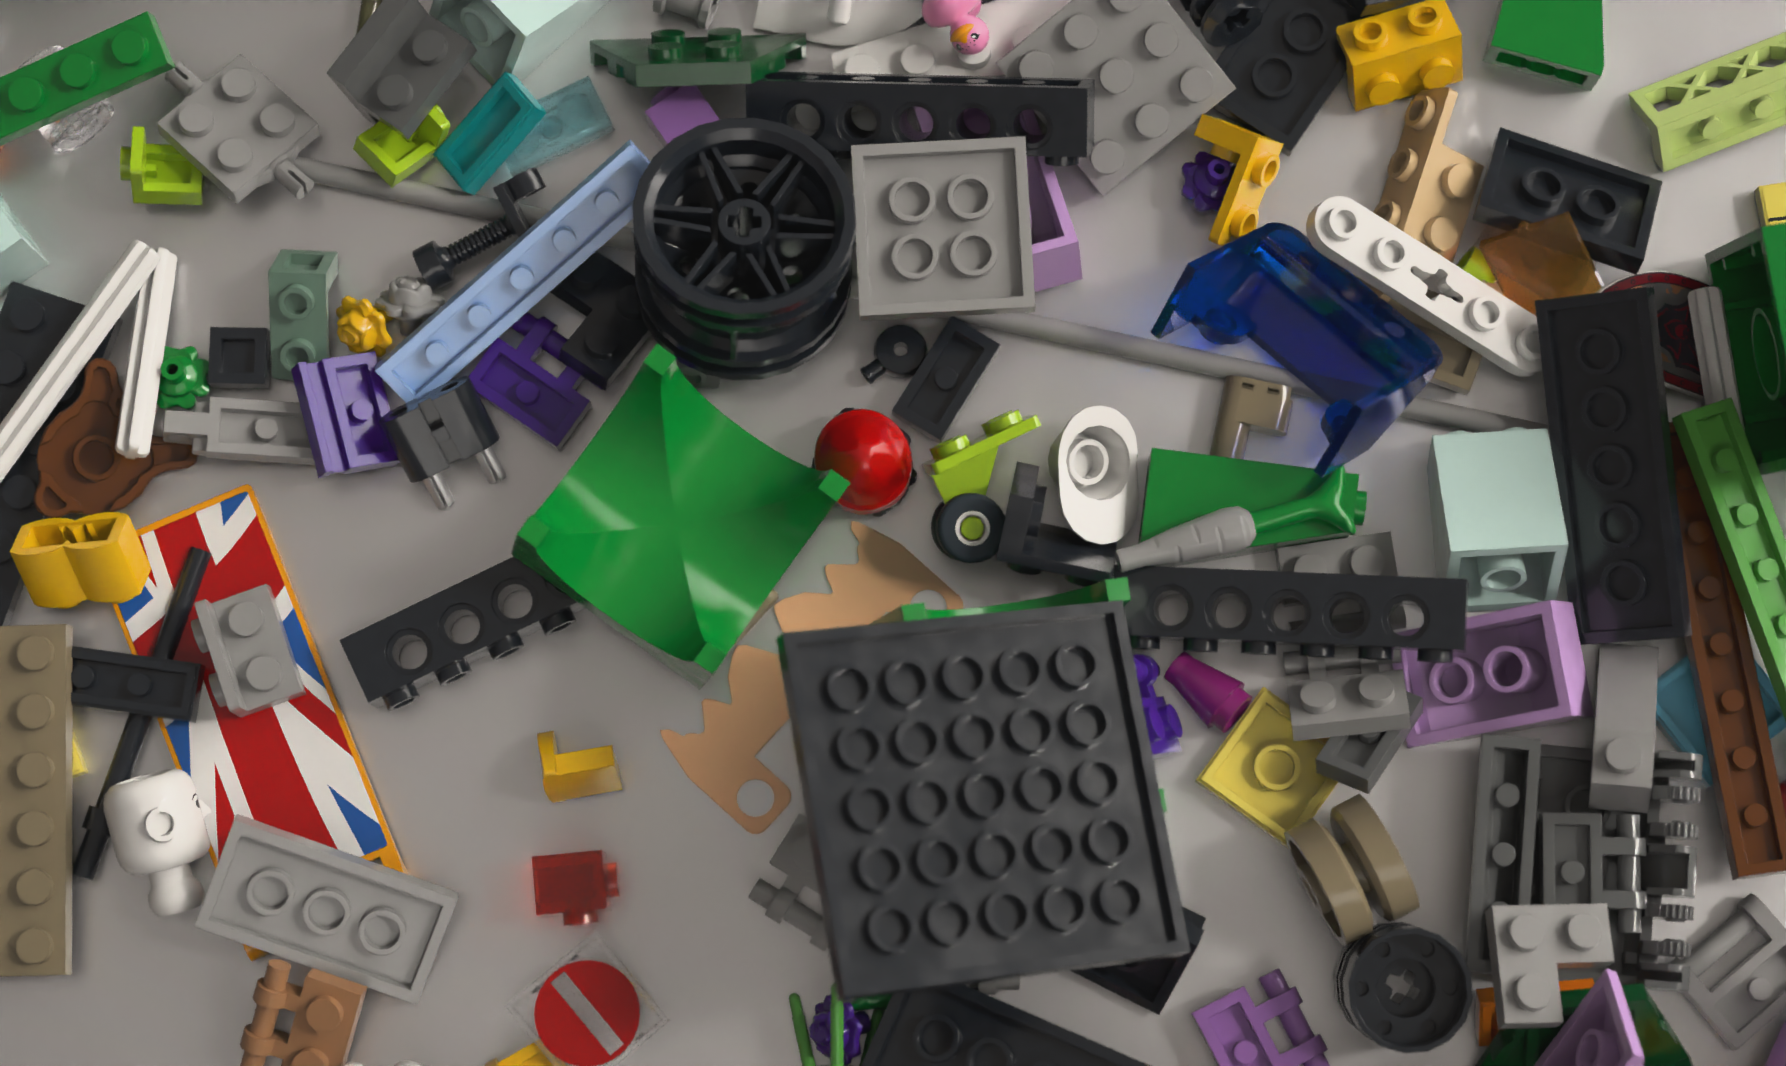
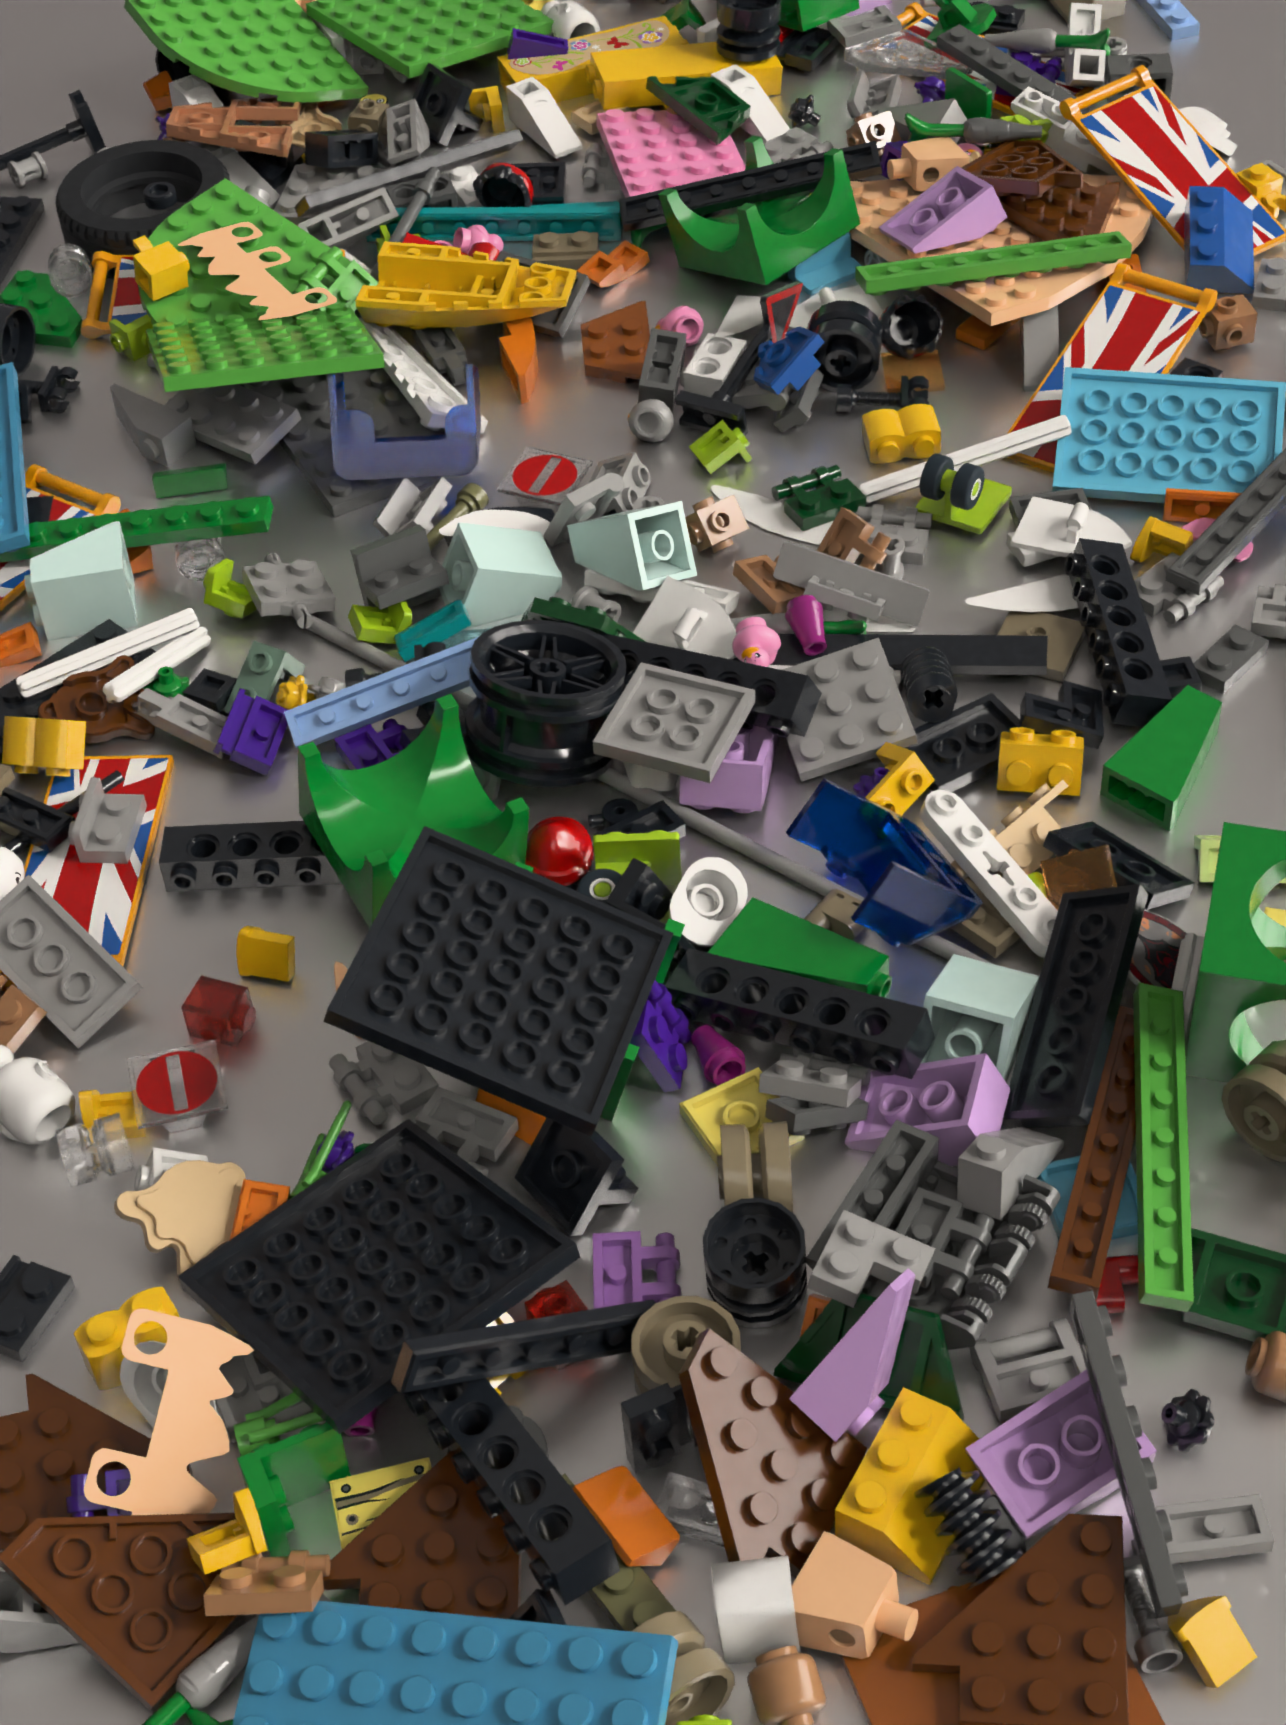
camera: 25 degrees right, 35 degrees down
black piece [379,376,506,510] -> none
light grey piece [1115,462,1356,573] -> none

